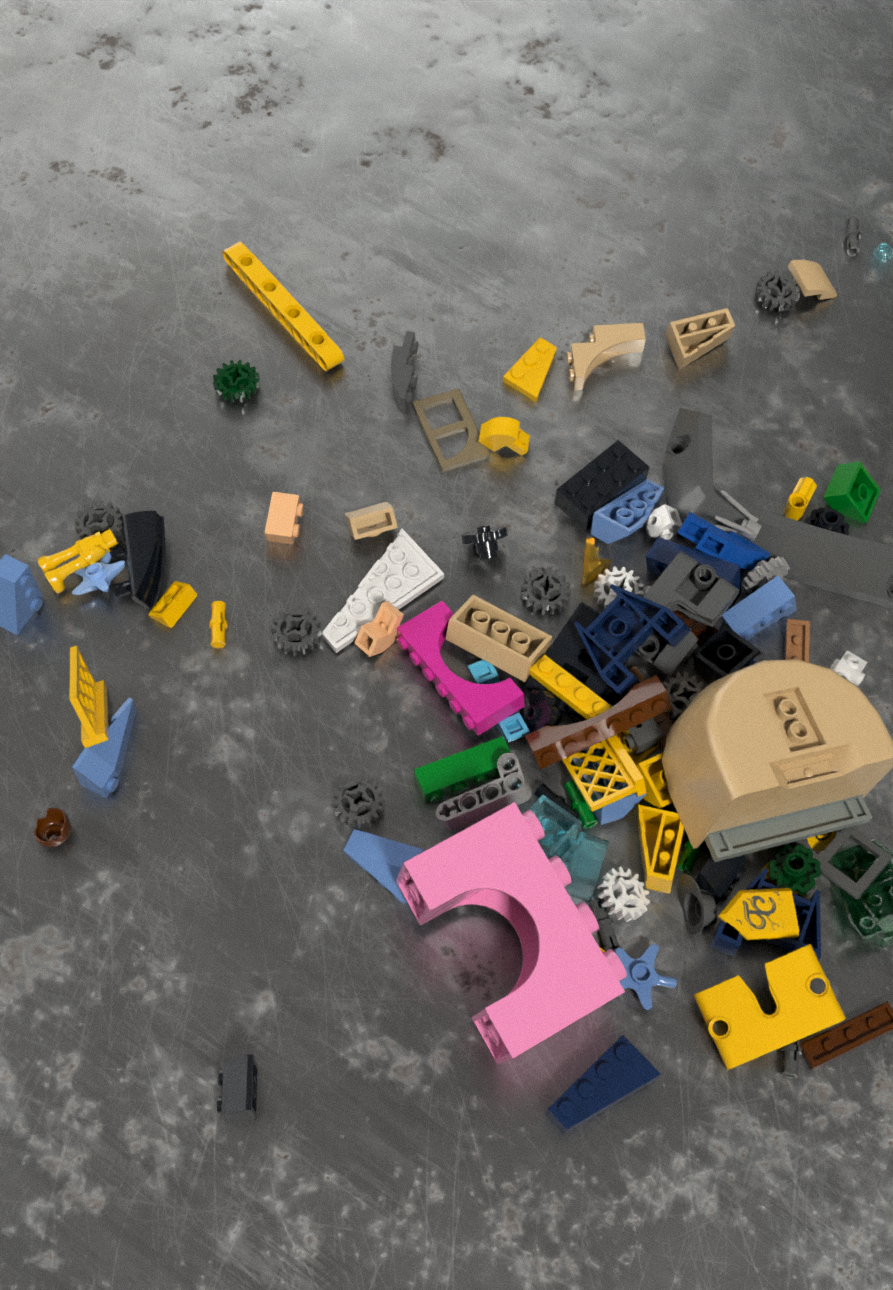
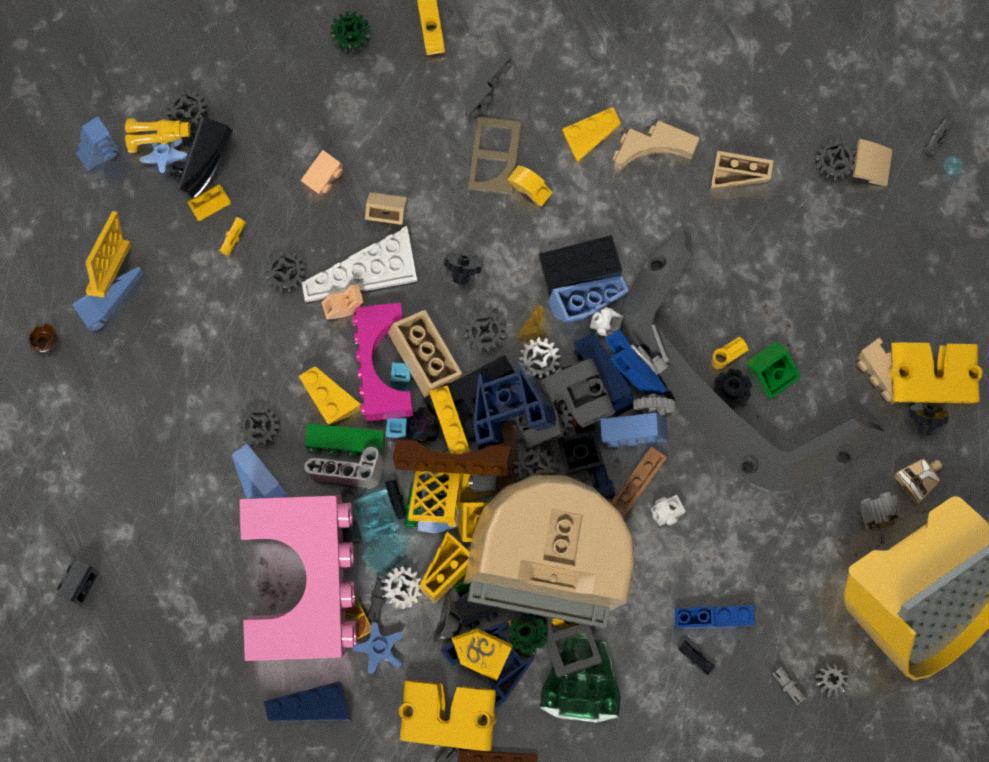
camera: 35 degrees right, 15 degrees up
none -> yellow wedge [299,366,361,426]

